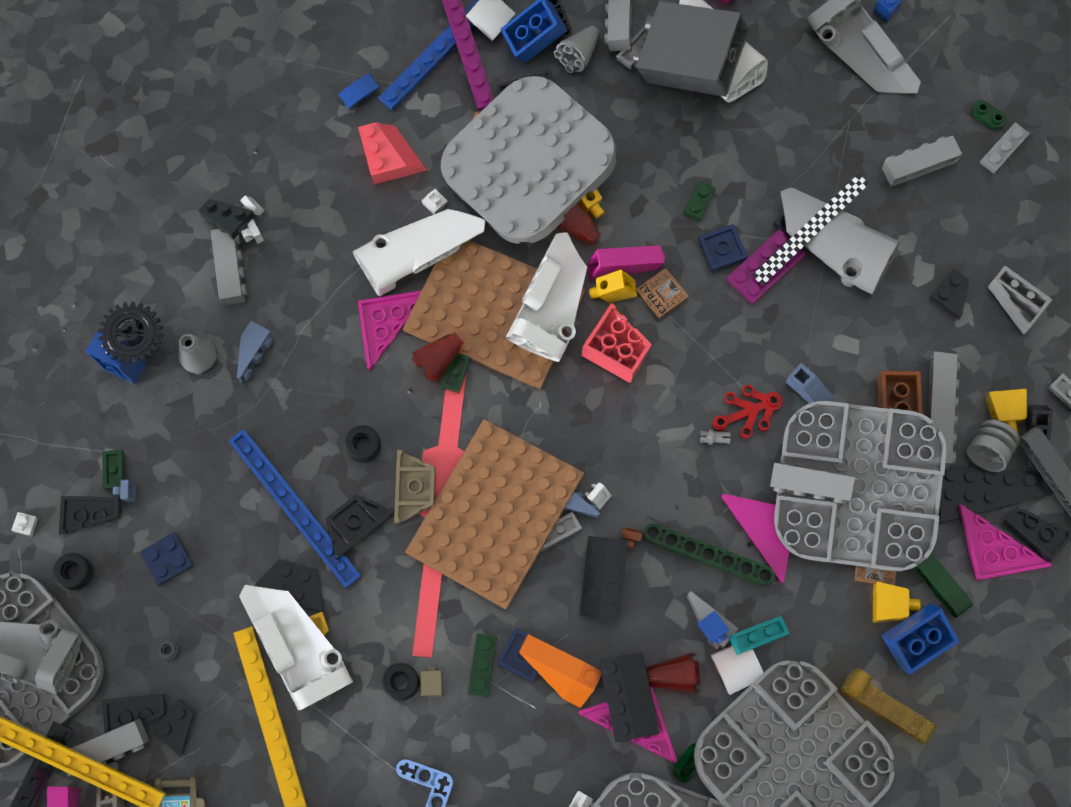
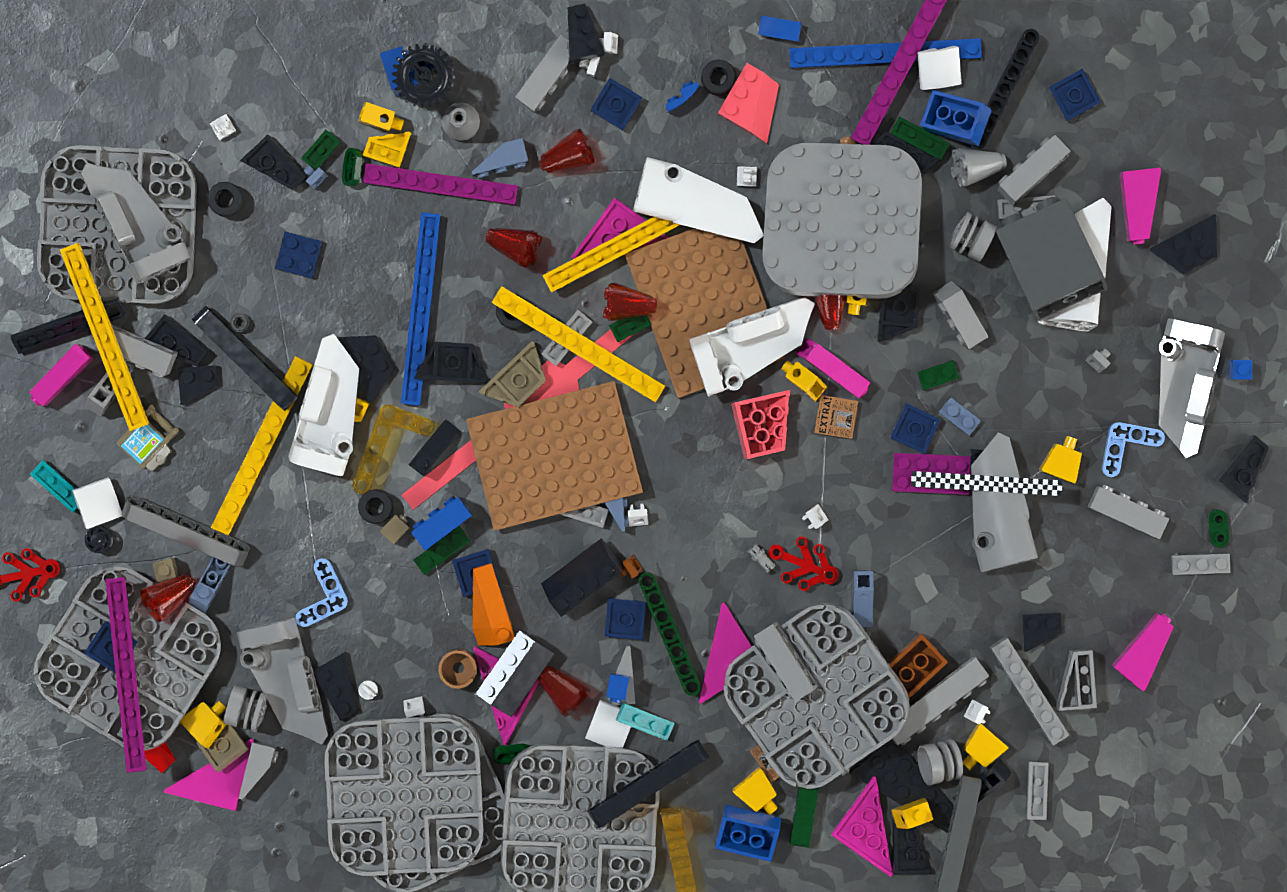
camera: 40 degrees right, 15 degrees up
none -> black beam [192,305,298,411]
none -> dark green plate [342,148,363,187]
none -> clear yellow beam [353,404,434,494]
none -> yellow torso [358,102,404,131]
none -> yellow wing [363,132,411,168]
none -> magenta plate [363,164,518,205]
none -> black slope [408,419,460,477]
none -> blue brick [411,496,473,550]
none -> medium nougat piece [438,649,478,689]
none -> clear red cone [486,228,542,268]
none -> yellow plate [491,286,665,402]
none -> clear red cone [539,129,595,173]
none -> light grey plate [541,310,592,366]
none -> yellow plate [542,217,680,292]
none -> black beam [587,740,709,828]
none -> dark blue plate [590,78,643,131]
none -> dark blue plate [604,598,646,640]
none -> blue slope [665,81,699,113]
none -> black tyre [701,59,736,96]
none -> white tile [802,504,828,529]
none -> black wing [877,284,921,342]
none -> dark green plate [890,116,950,161]
none -> yellow torso [891,798,933,829]
none -> light grey wedge [932,281,988,349]
none -> sand blue plate [938,397,981,436]
none -> light grey wheel [950,212,997,262]
none -> white tile [964,699,990,725]
none -> light grey brick [989,637,1069,746]
none -> yellow torso [1039,436,1082,484]
none -> light grey tile [1085,349,1111,373]
none -> light blue beam [1102,422,1165,477]
none -> dark pink slope [1111,613,1174,692]
none -> black wing [1217,435,1269,504]

